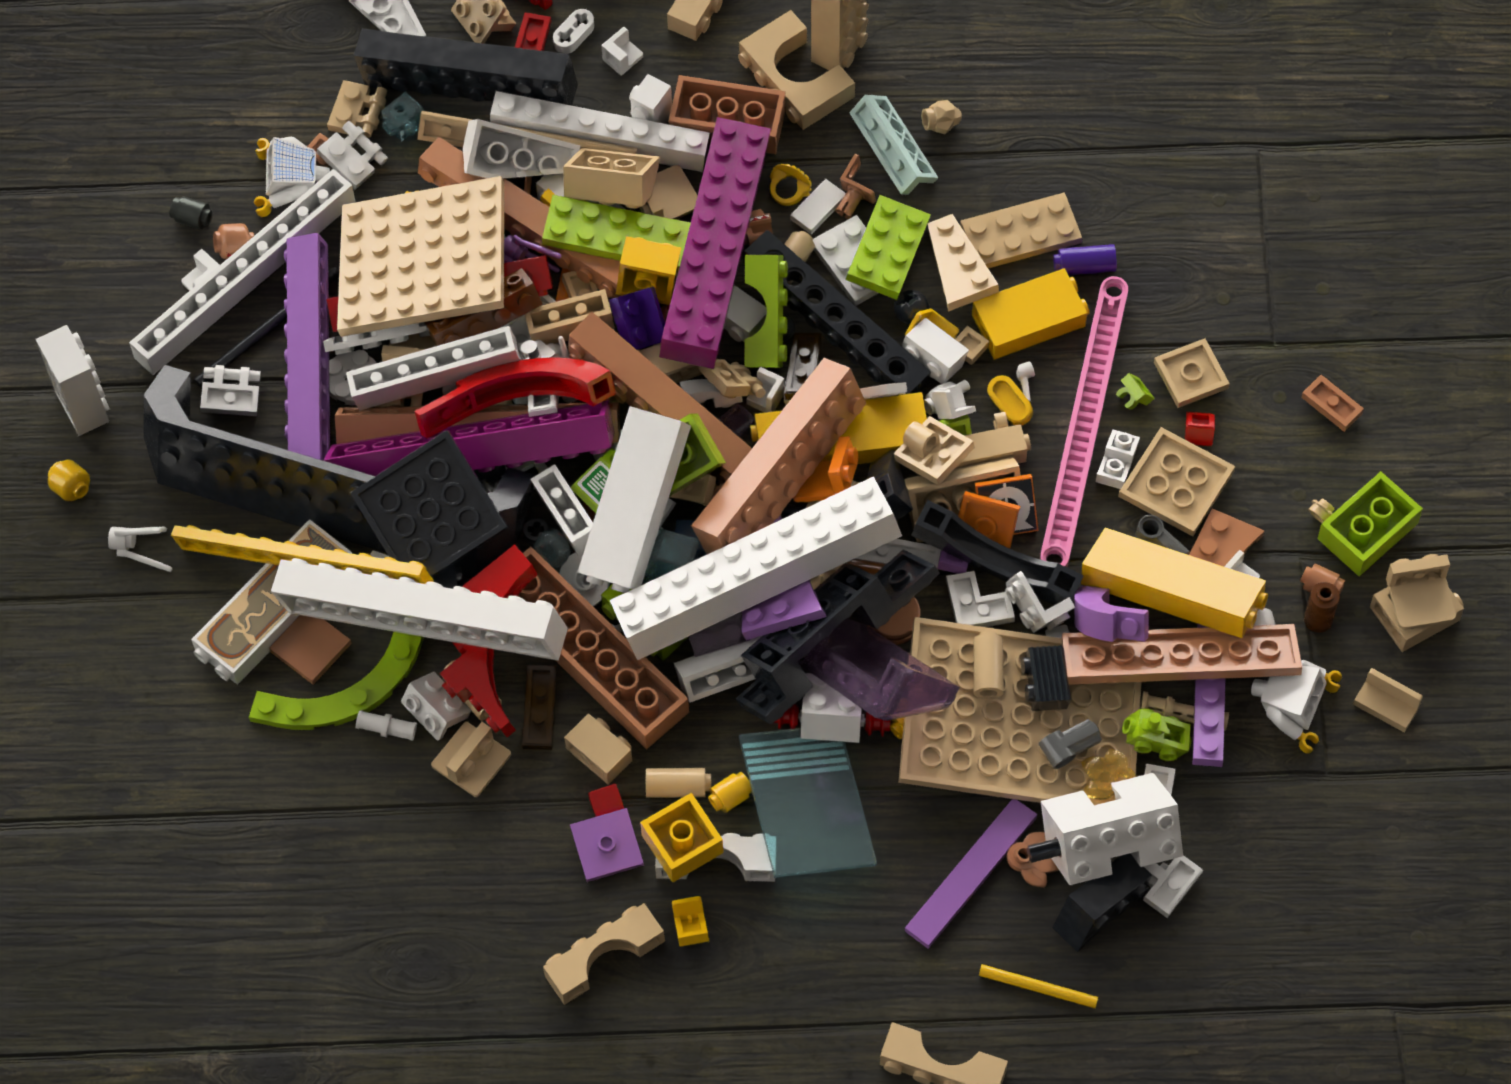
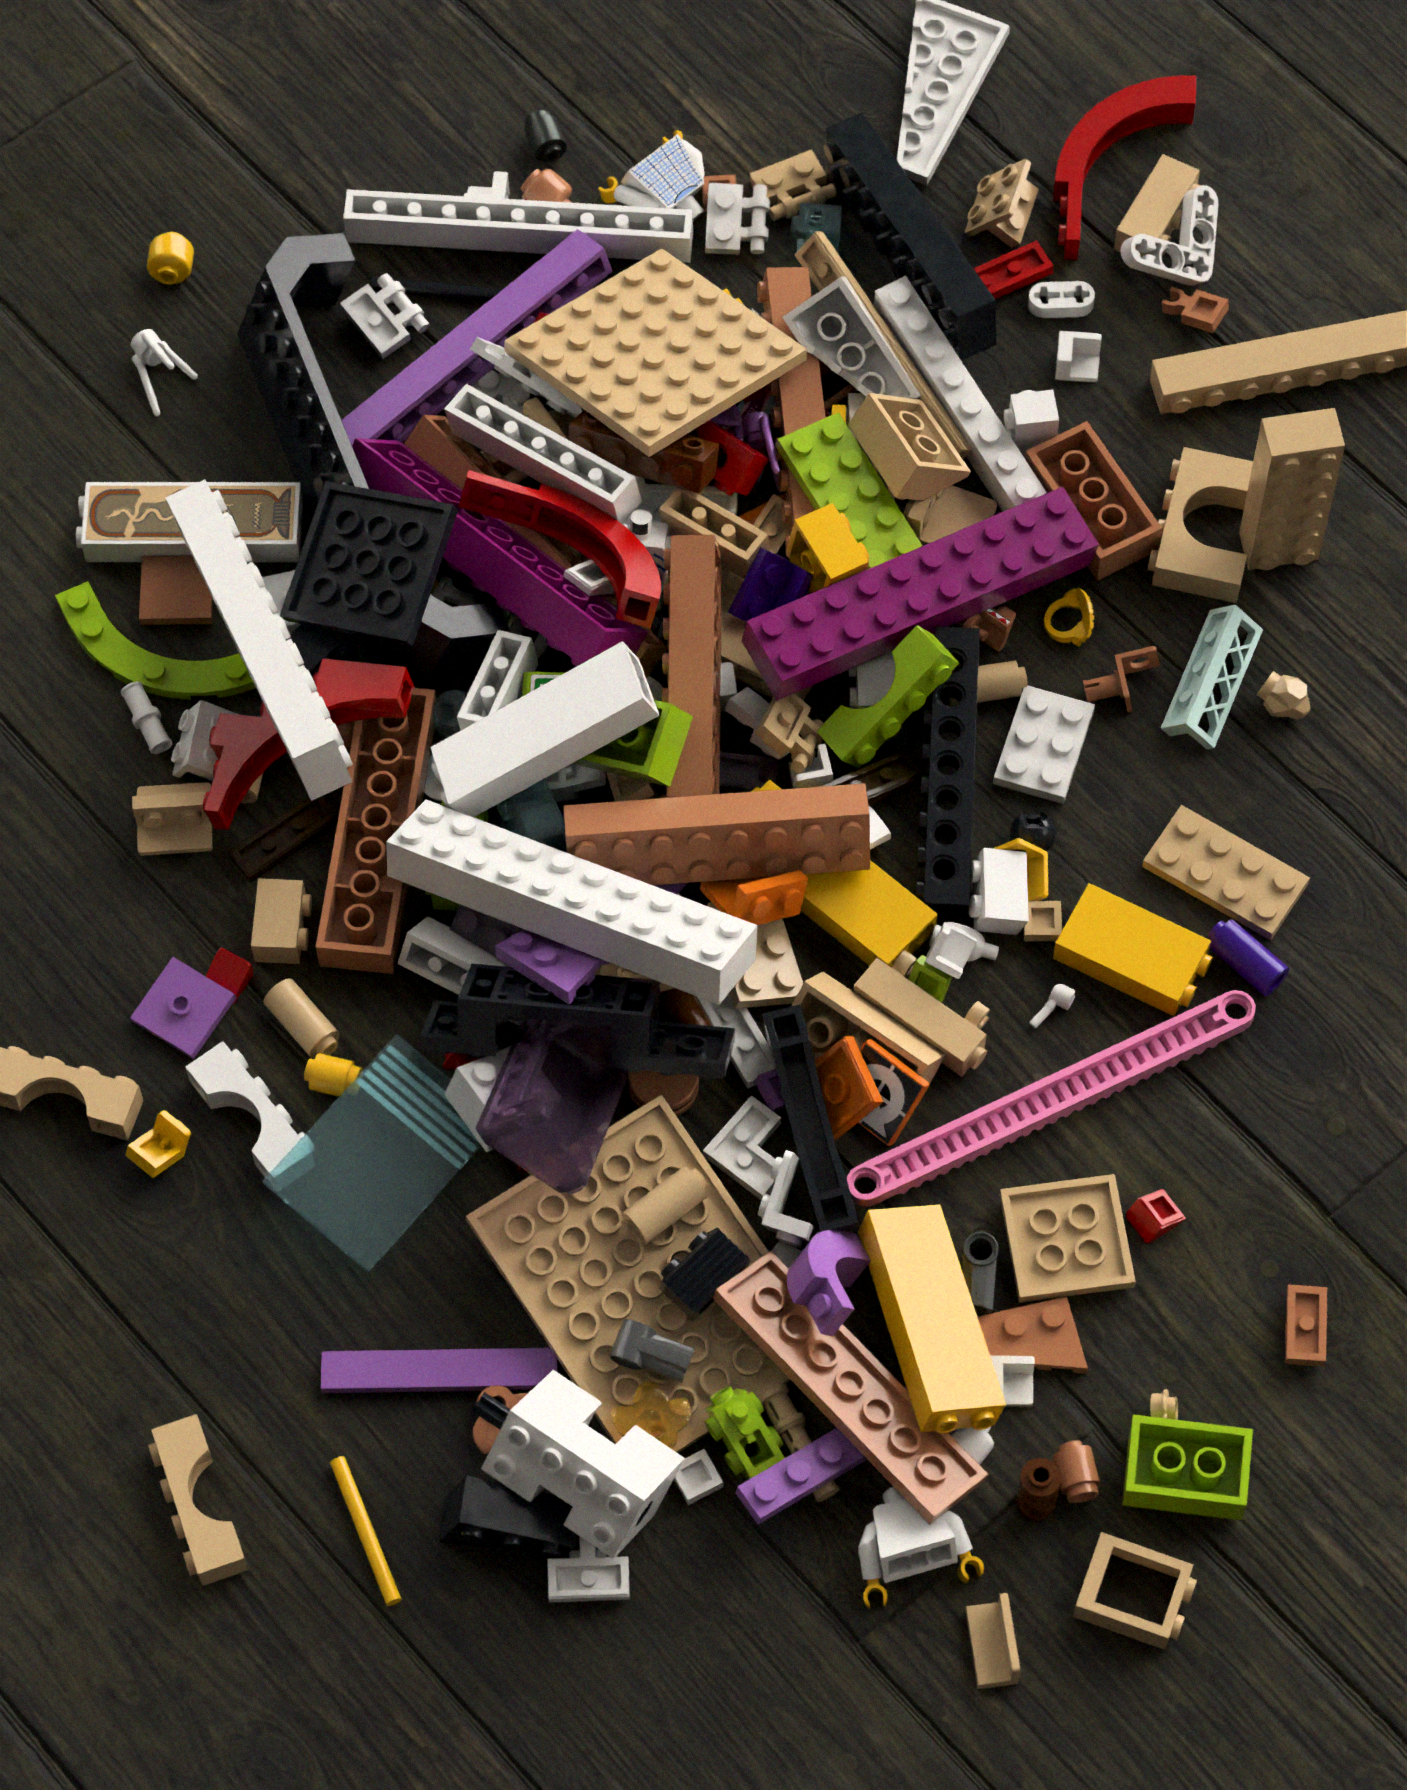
camera: 50 degrees right, 0 degrees up
white brick [36,325,110,436] -> none
yellow plate [171,525,433,584] -> none
yellow brick [640,793,724,882] -> none
white tile [790,179,846,235] -> none
lime plate [845,195,931,300] -> none
white tile [860,382,907,400] -> none
black slope [867,449,913,521] -> none
tan plate [894,416,975,486] -> none
tan wing [927,214,999,312] -> none
yellow tile [987,376,1033,425] -> none
white slope [1096,430,1140,489] -> none
lime tile [1116,373,1155,410] -> none
tan plate [1154,338,1230,408] -> none
tan bracket [1386,554,1456,630] -> none

